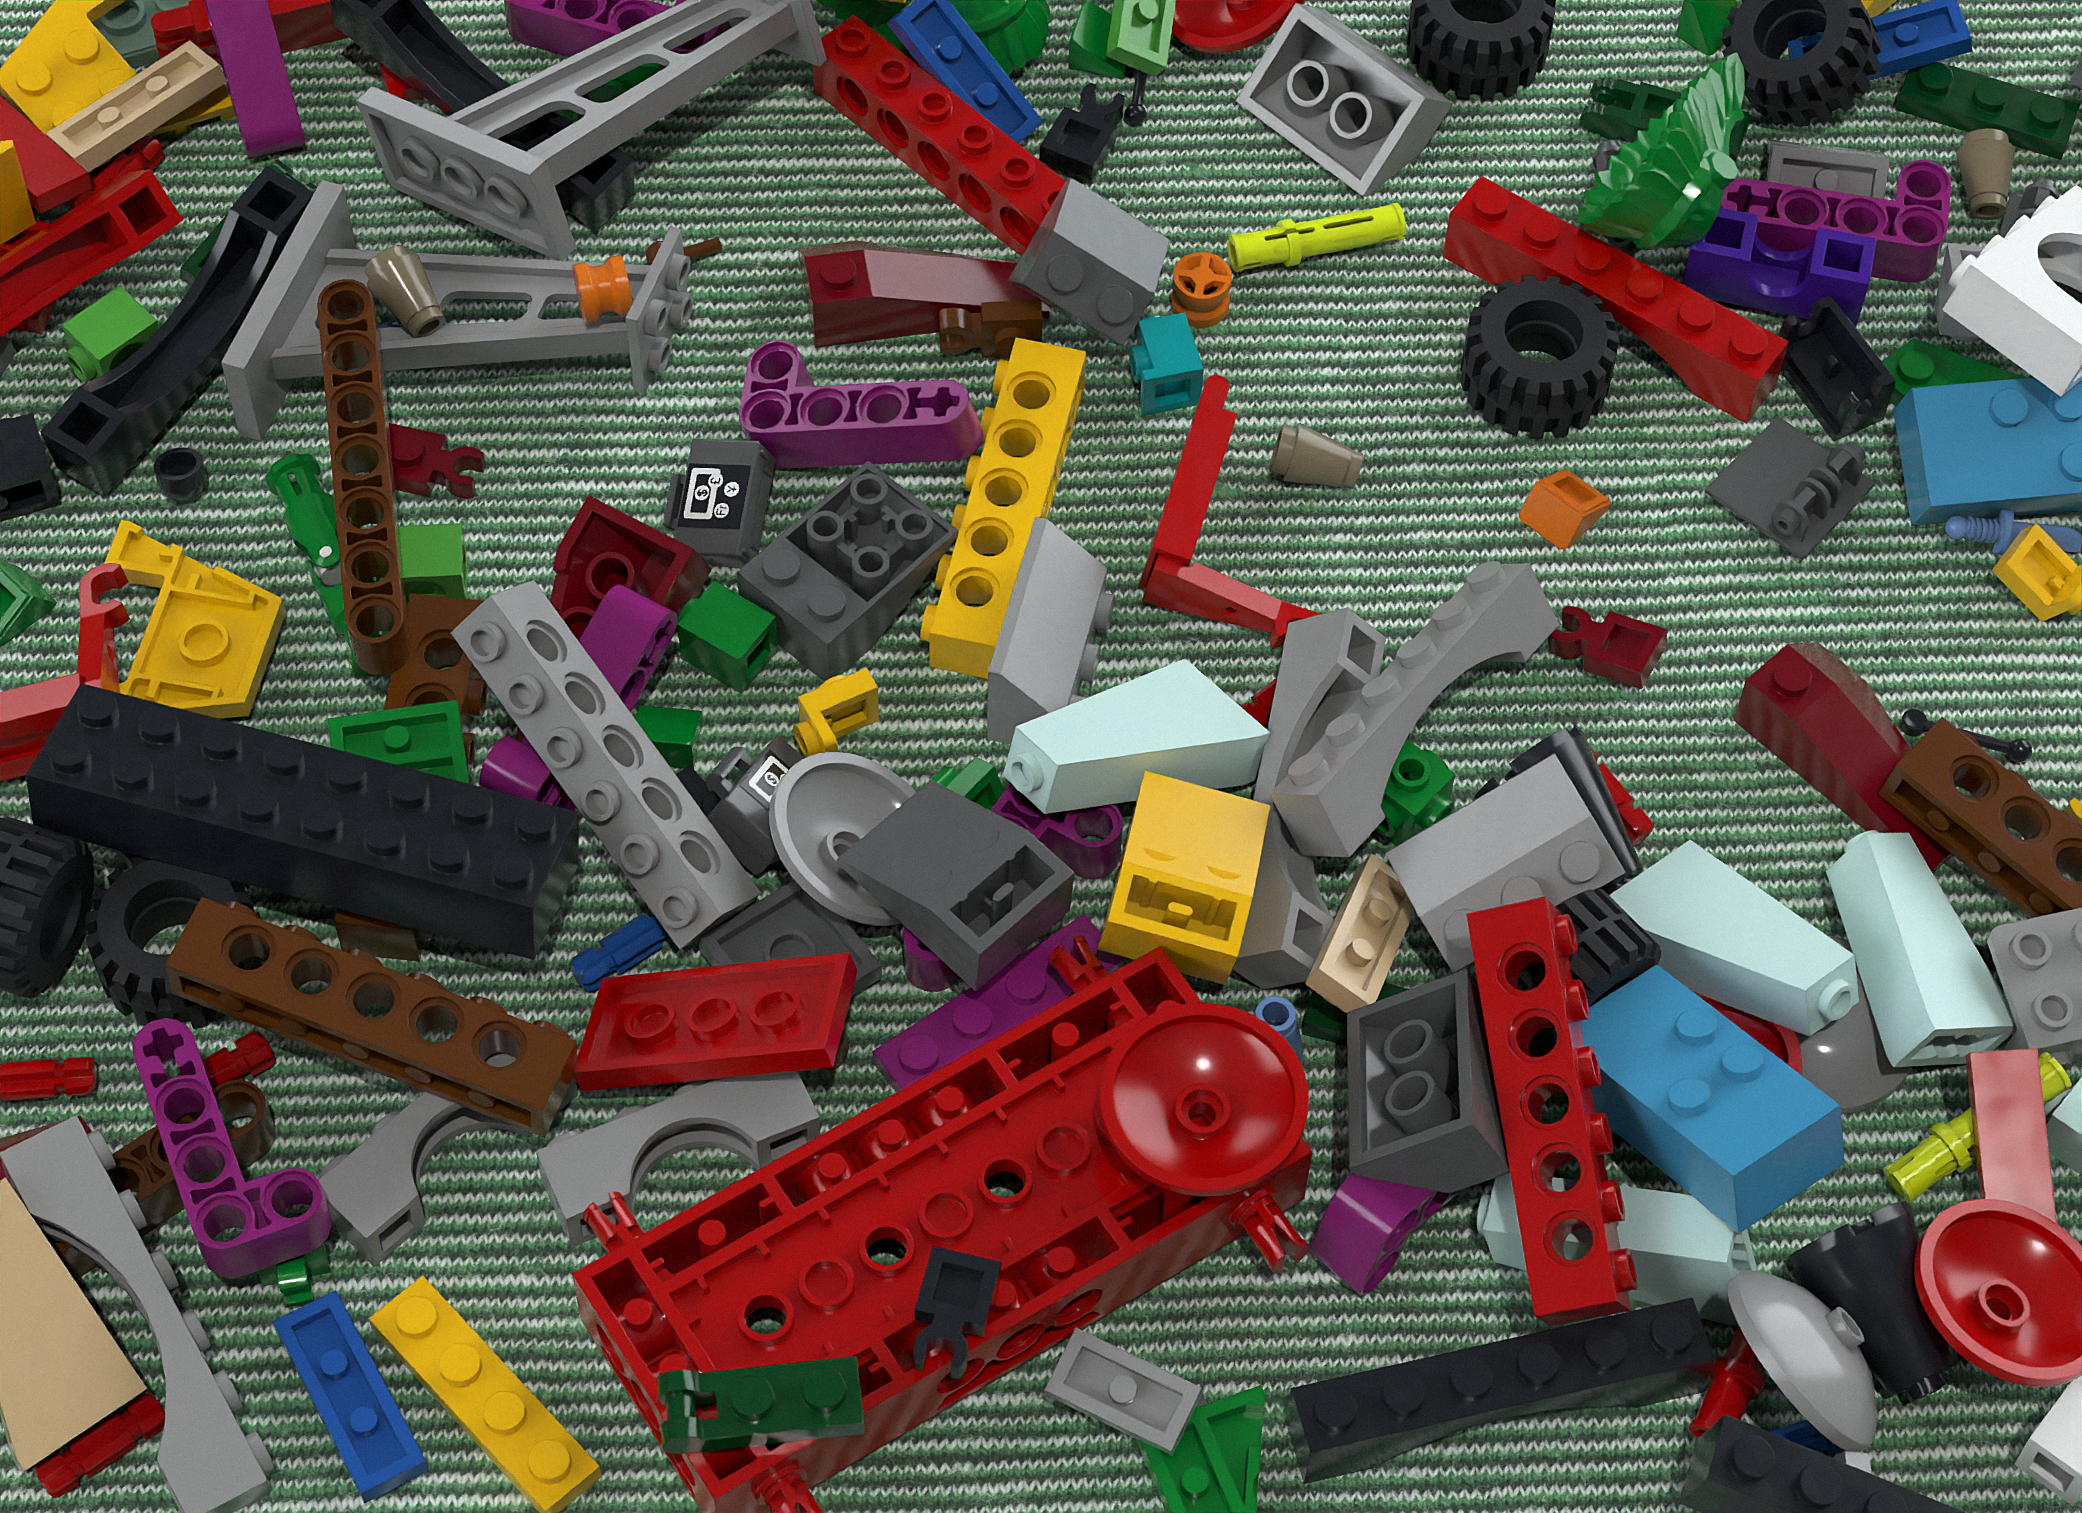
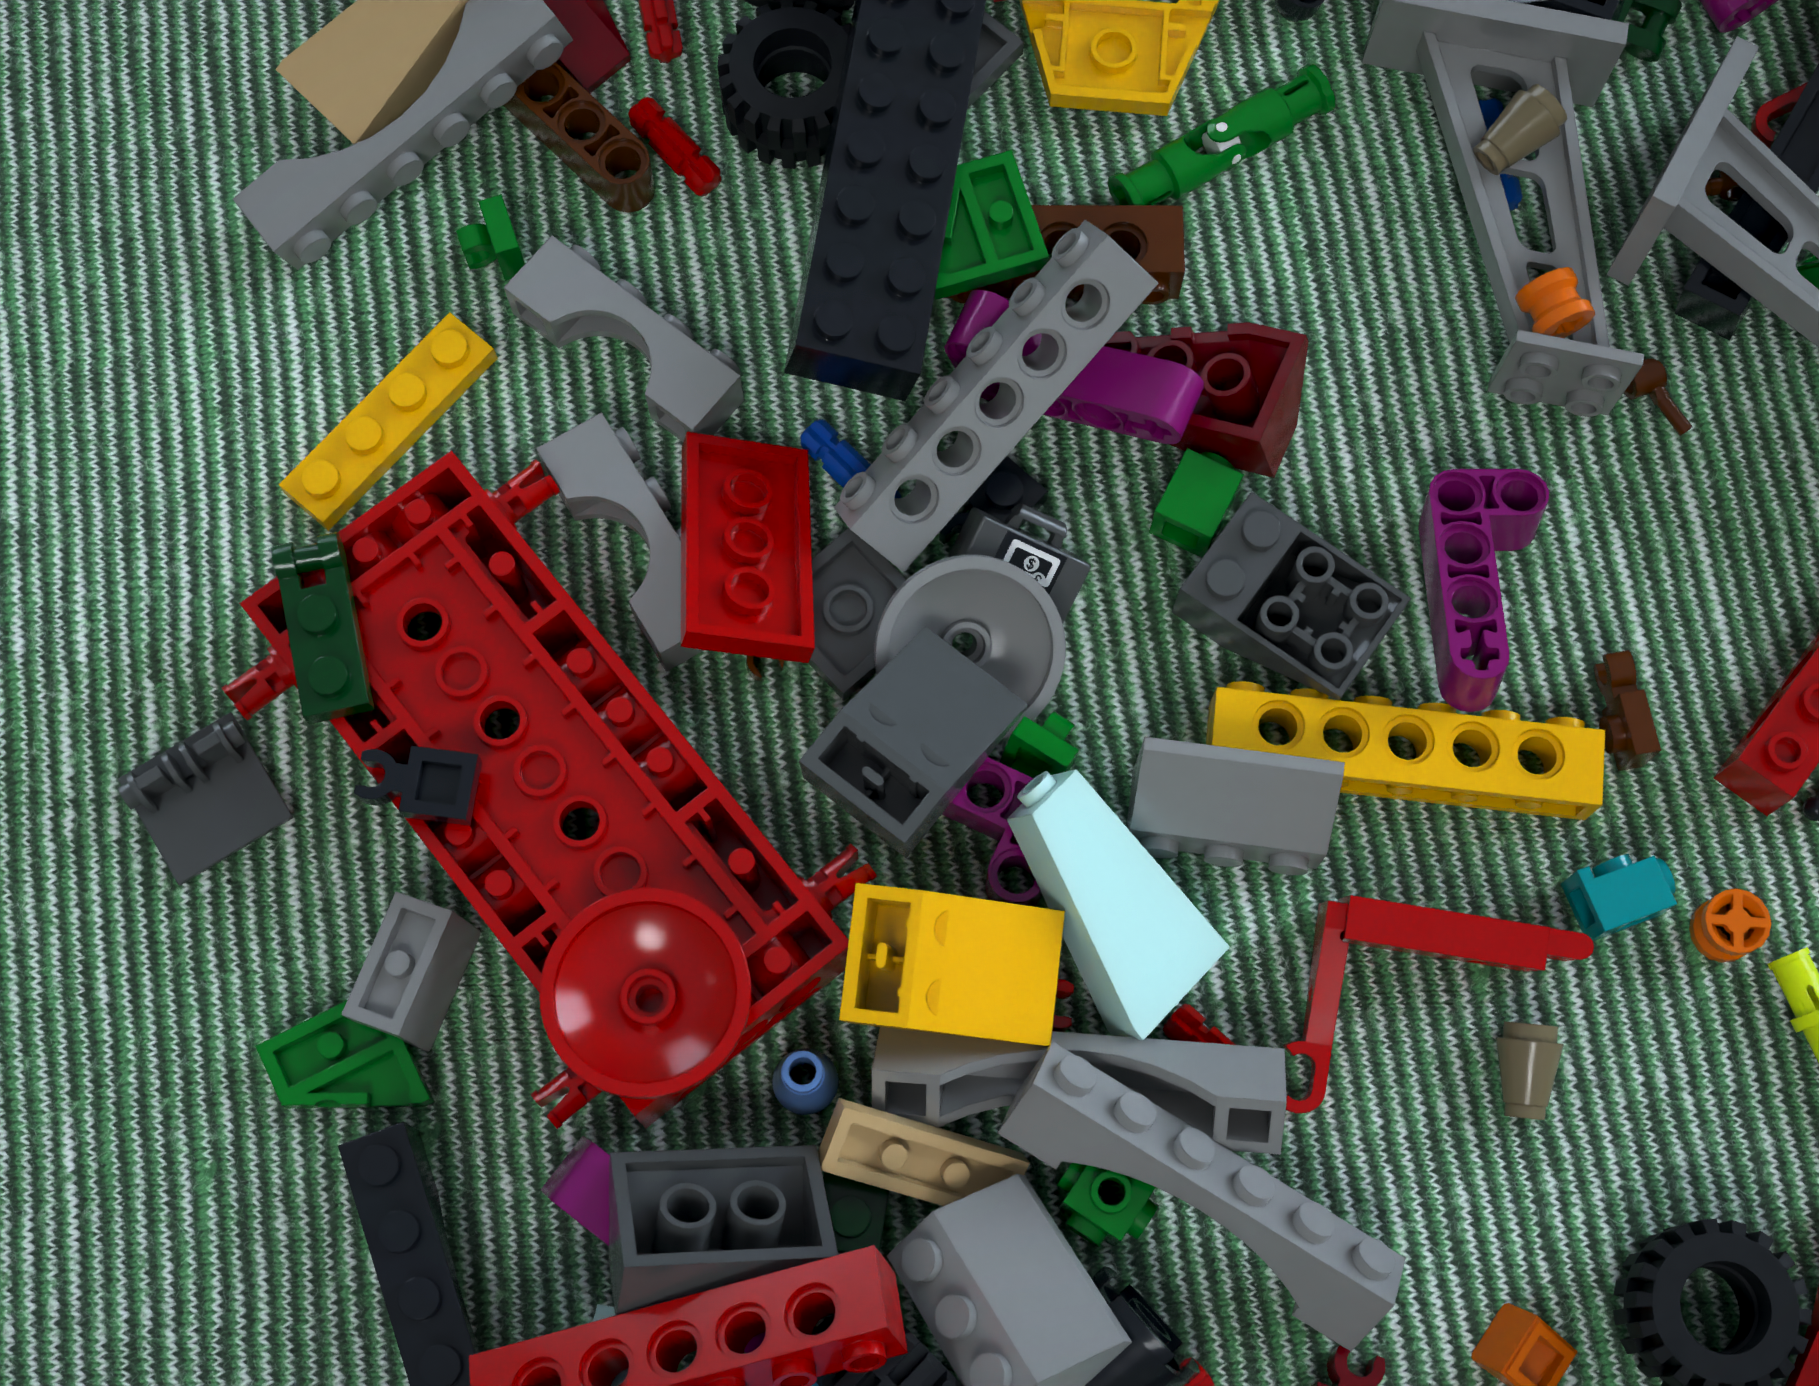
camera: 85 degrees right, 15 degrees up
red axle [34,1392,165,1498] -> none
magenta beam [132,1018,332,1278] -> none
reddish brown brick [165,897,578,1138] -> none
blue plate [272,1290,429,1504] -> none
reddish brown beam [317,279,410,675] -> none
dark red plate [369,423,486,499] -> none
bright green brick [375,523,468,606] -> none
green slope [635,705,703,769] -> none
dark grey piece [662,439,775,569] -> none
yellow bracket [793,668,879,758] -> none
dark red wedge [798,240,1050,348] -> none
magenta plate [872,914,1124,1092] -> none
dark grey slope [1008,177,1170,346] -> none

